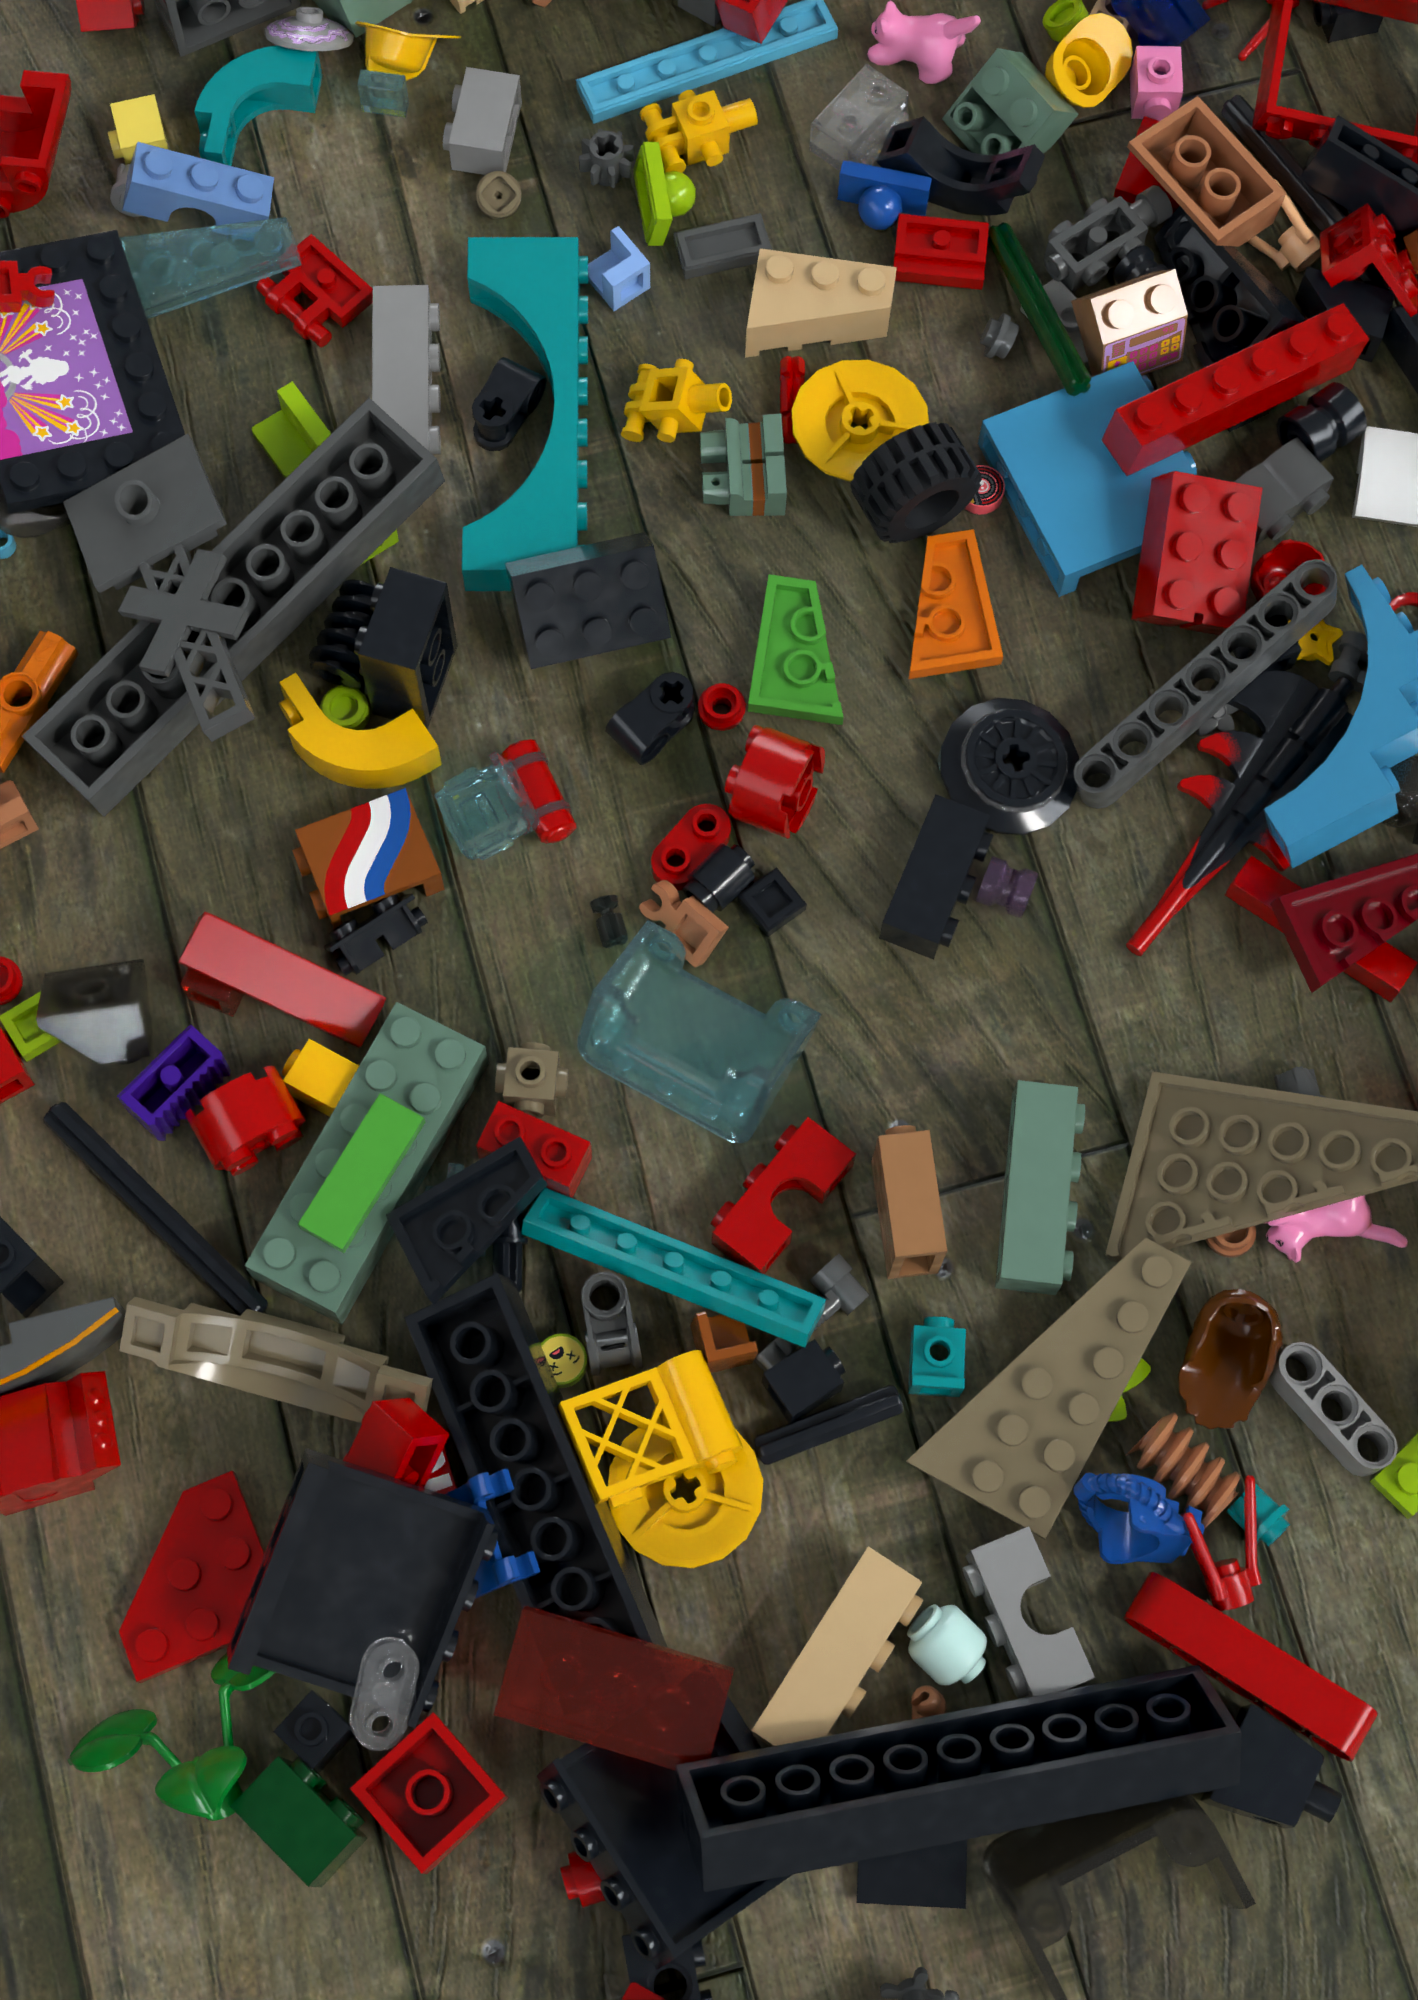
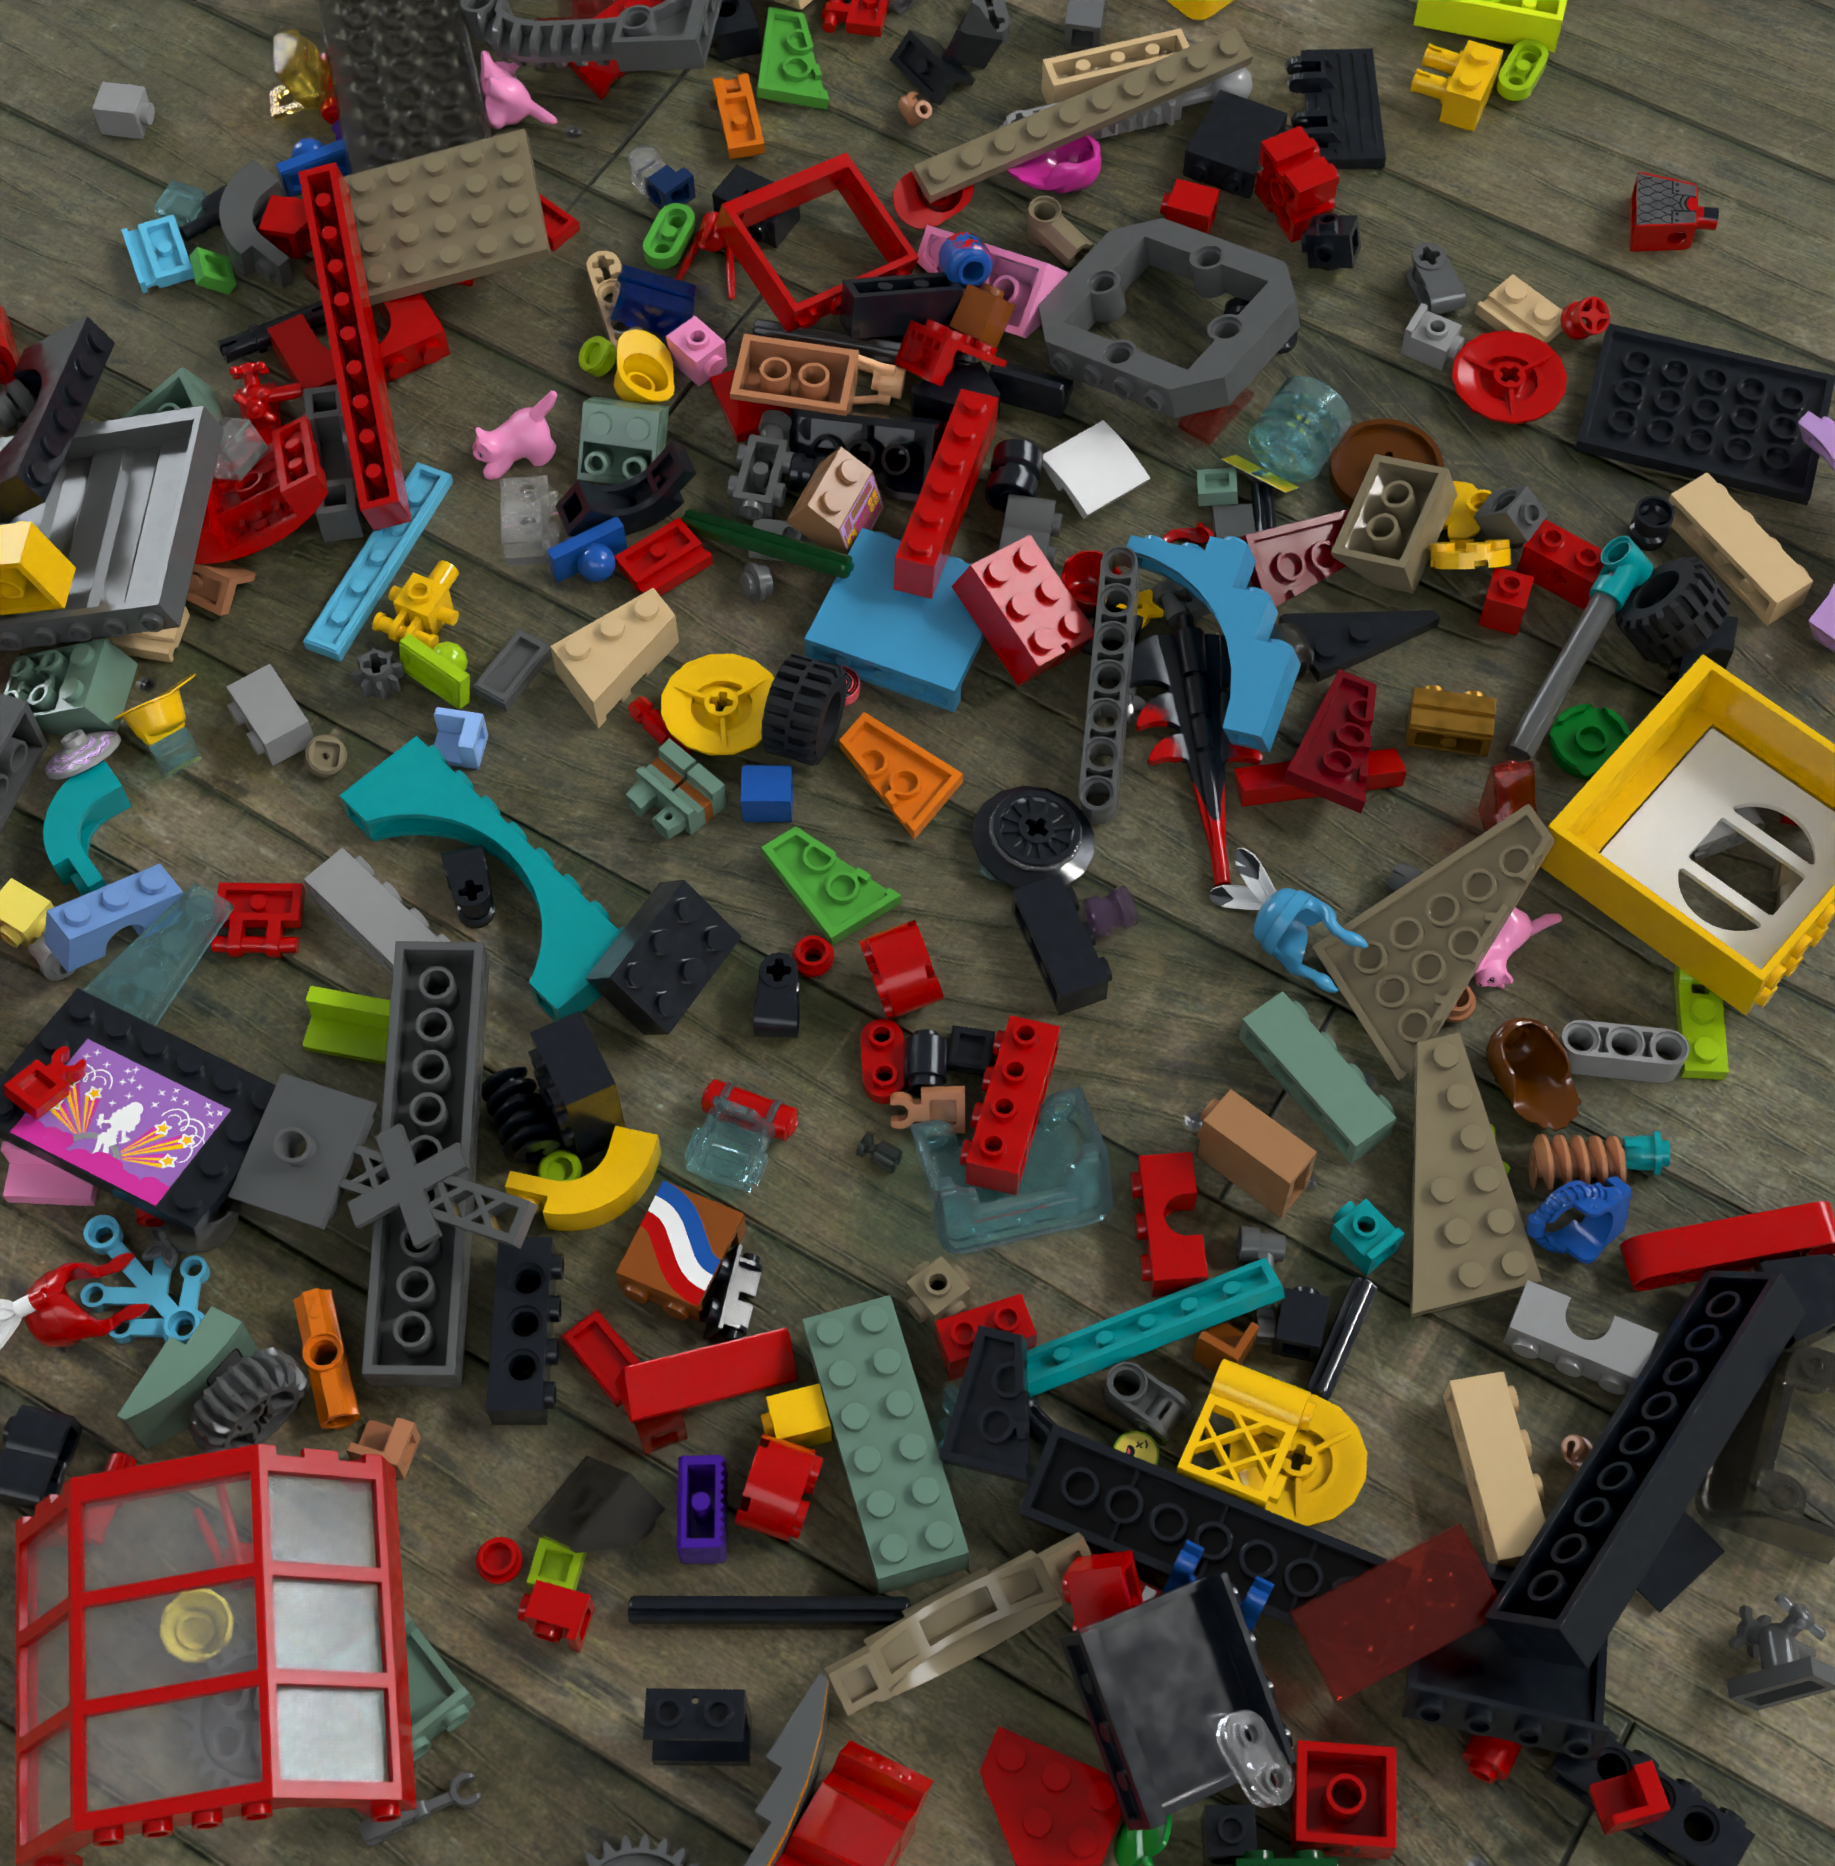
camera: 40 degrees left, 10 degrees down
bright green tile [298,1093,426,1253] -> none
yellow piece [621,359,732,443] -> none
light aqua head [907,1604,987,1685] -> none
red plant [1181,1475,1262,1611] -> none
none -> black brick [486,1237,564,1425]
none -> red tile [561,1309,641,1408]
none -> blue panel [740,765,794,822]
none -> red brick [959,1015,1060,1196]
none -> dark azure hair [1209,848,1368,993]

